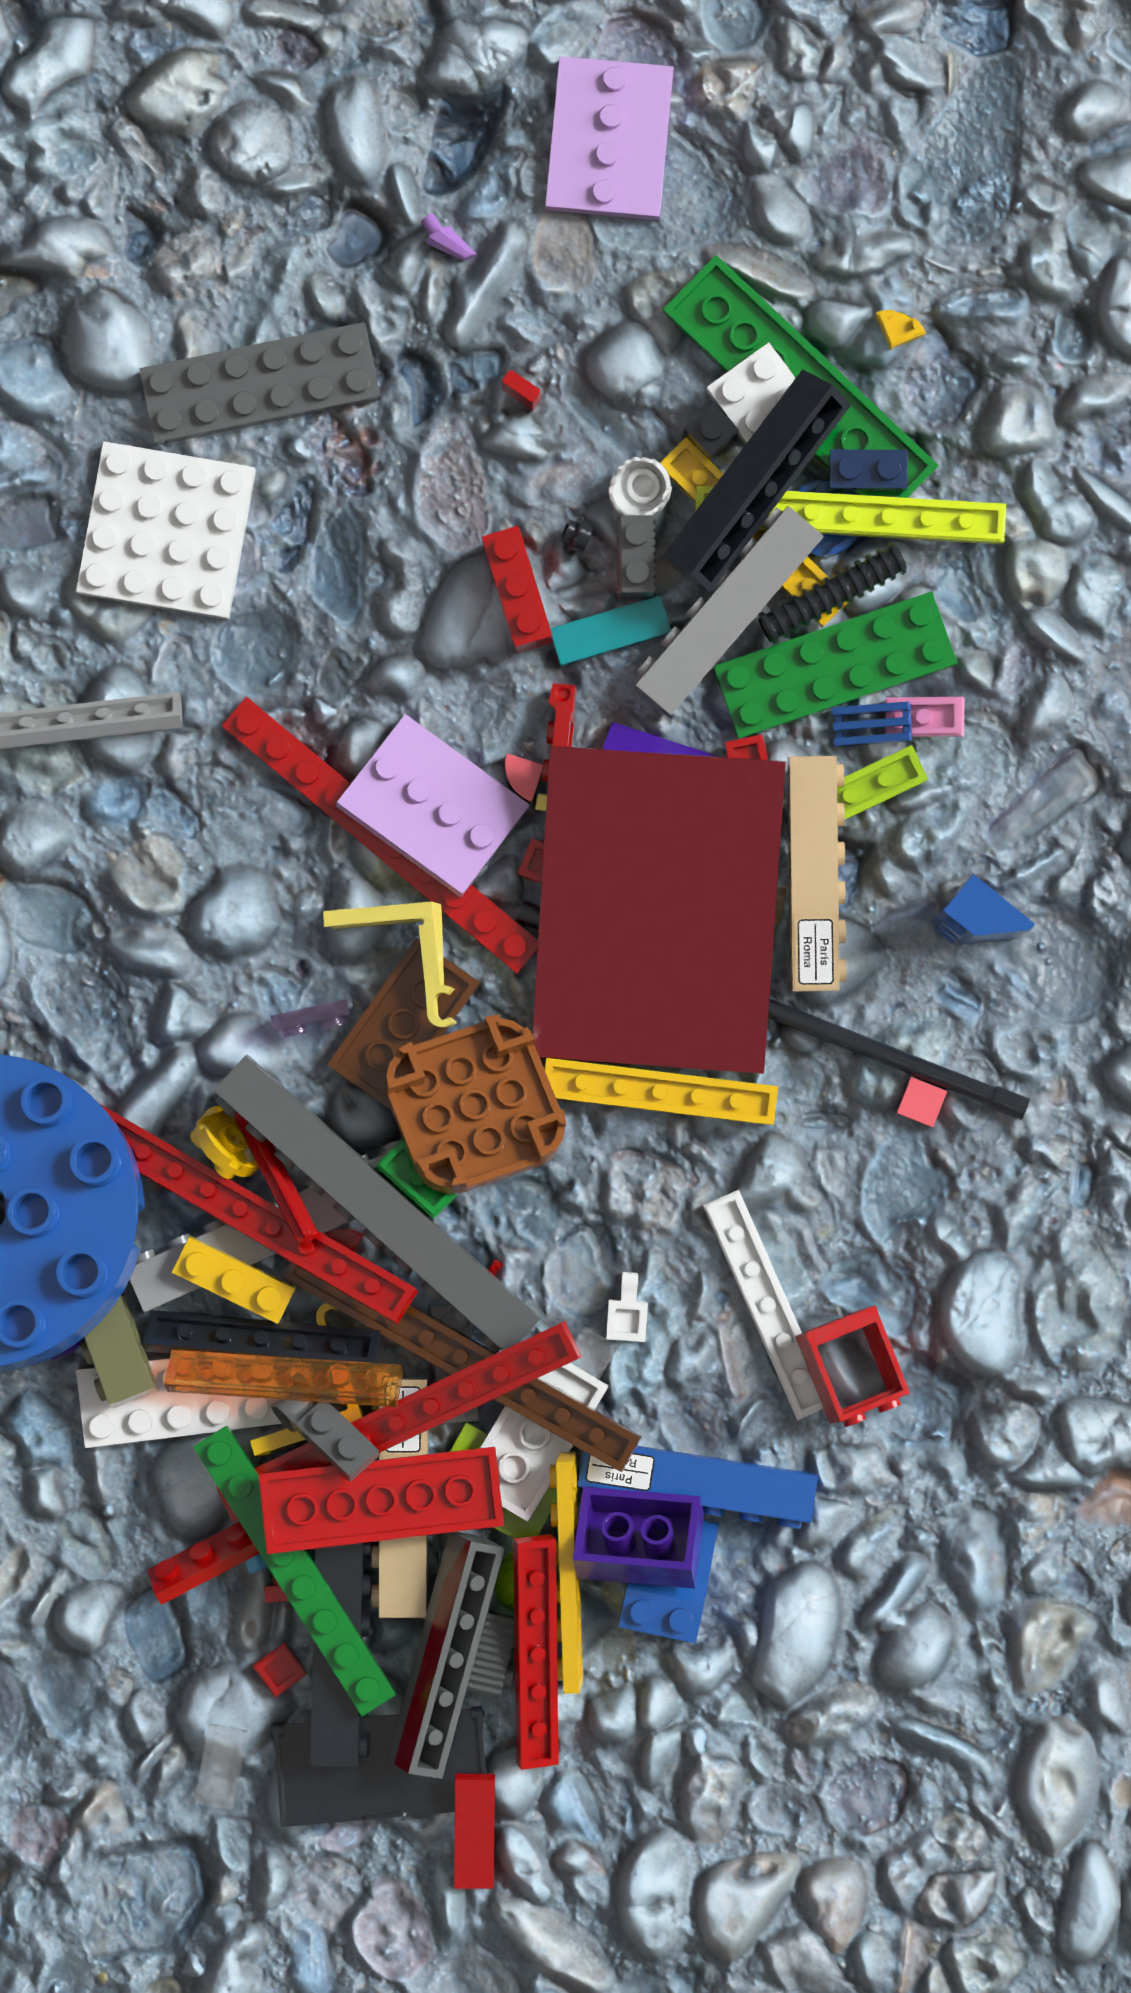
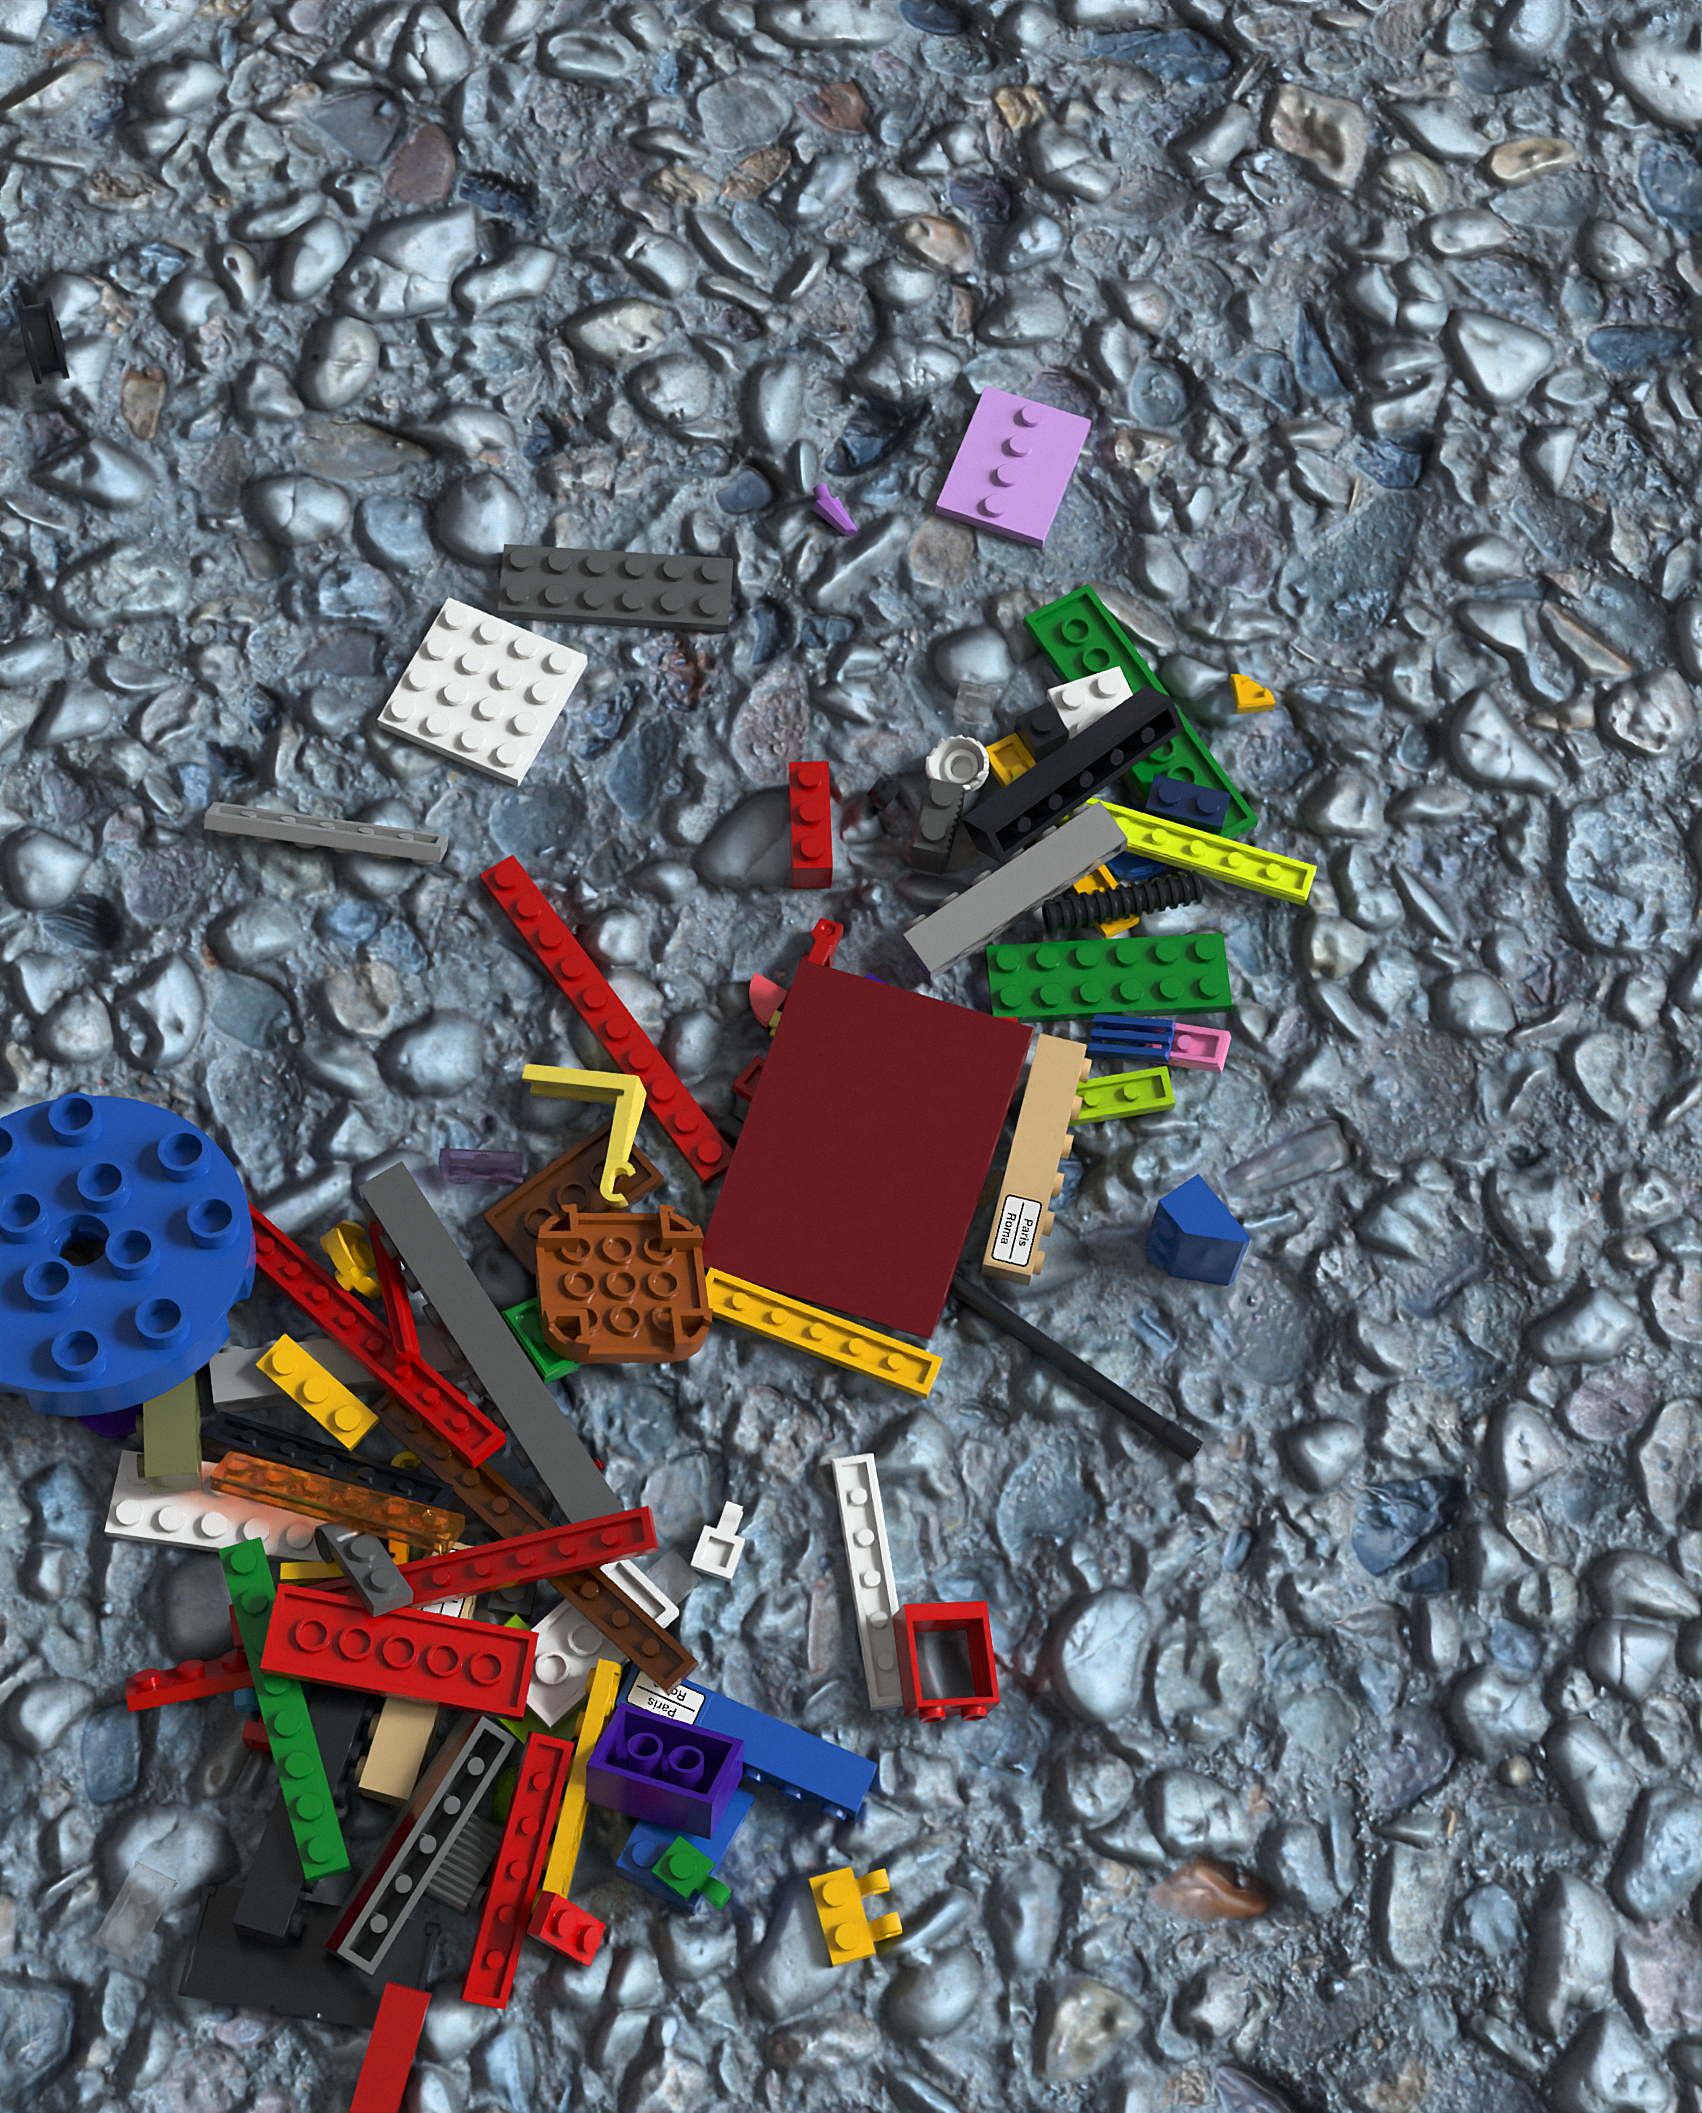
camera: 10 degrees right, 20 degrees down
red tile [252,1641,308,1698] -> none
lavender plate [336,714,530,898] -> none
red tile [501,370,541,411] -> none
teal tile [550,596,671,667] -> none
coral tile [896,1077,947,1127] -> none
none -> plate [526,1890,606,1967]
none -> green plate [651,1835,731,1910]
none -> yellow plate [809,1866,902,1968]
none -> clear tile [952,680,998,727]

